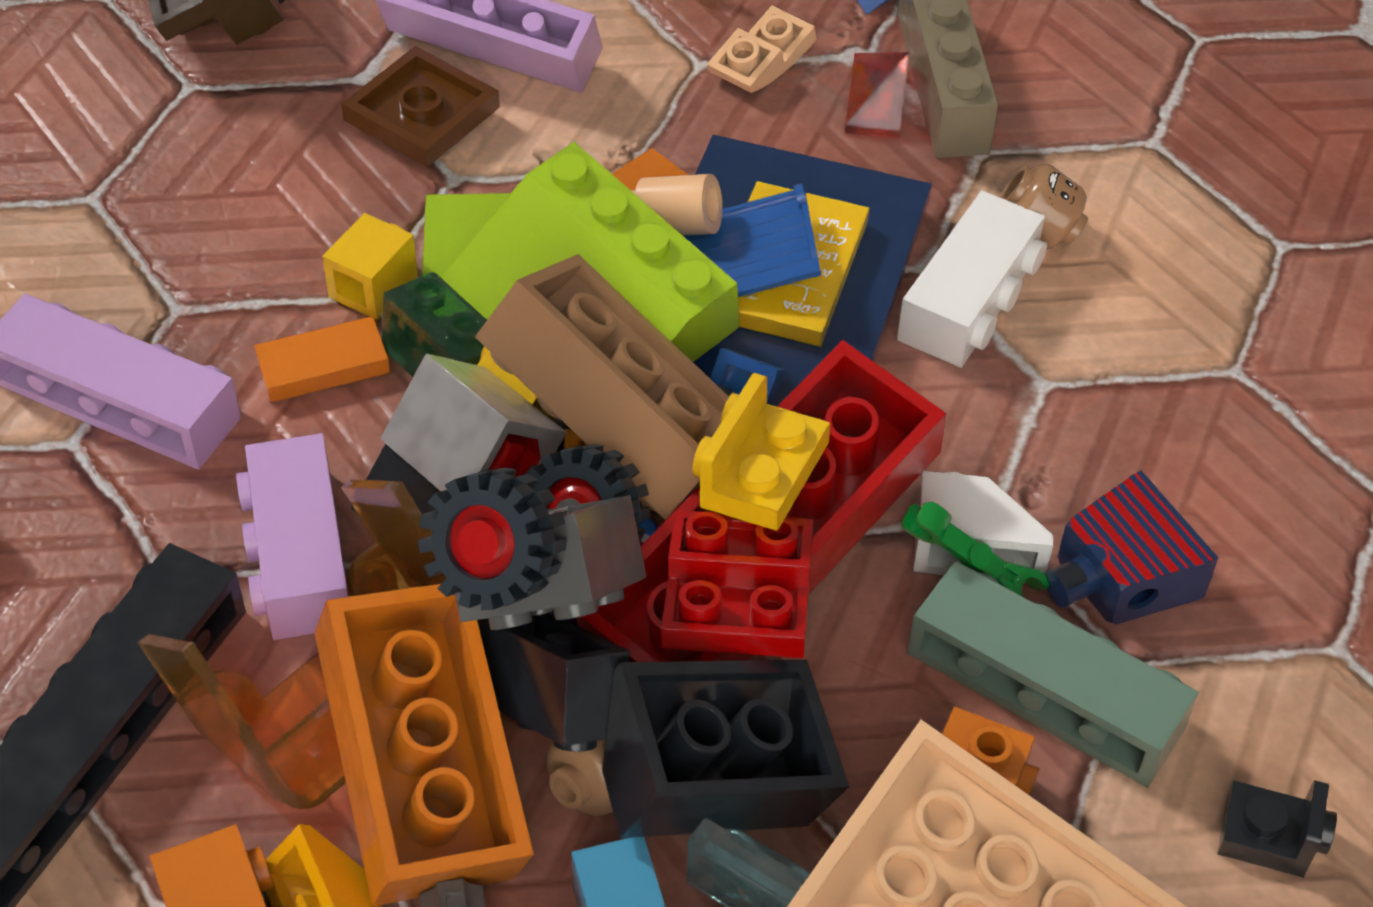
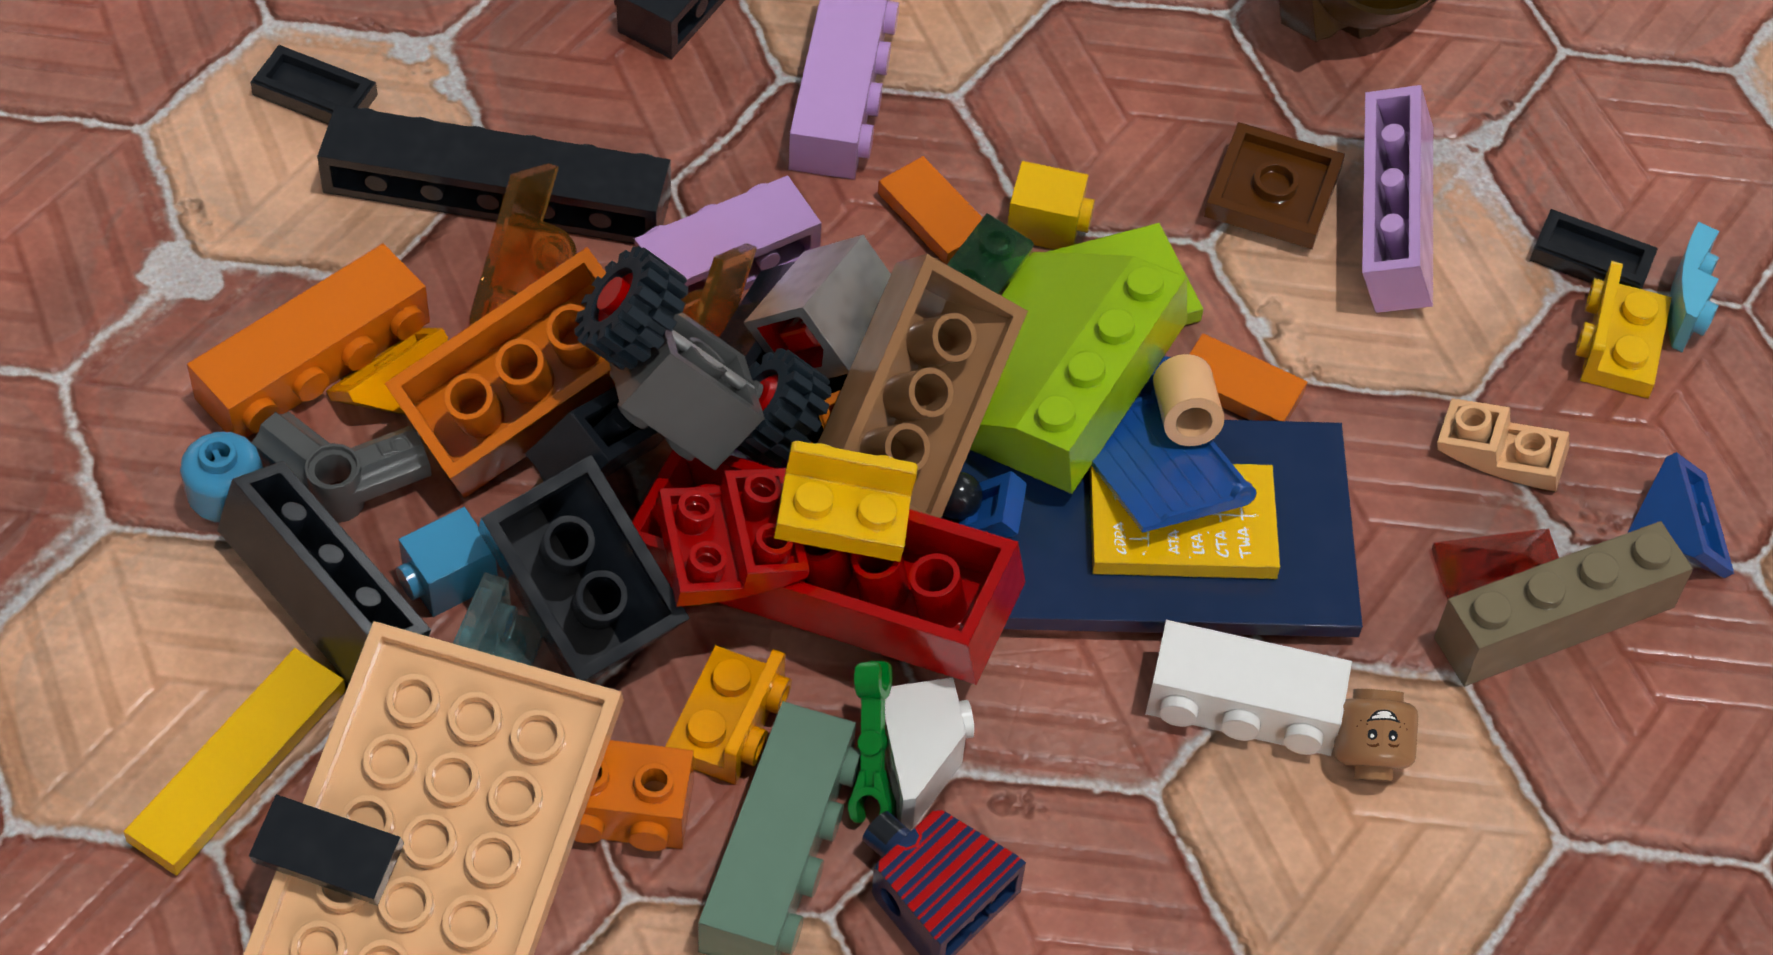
camera: 70 degrees right, 5 degrees up
none -> light orange bracket [665,645,792,785]

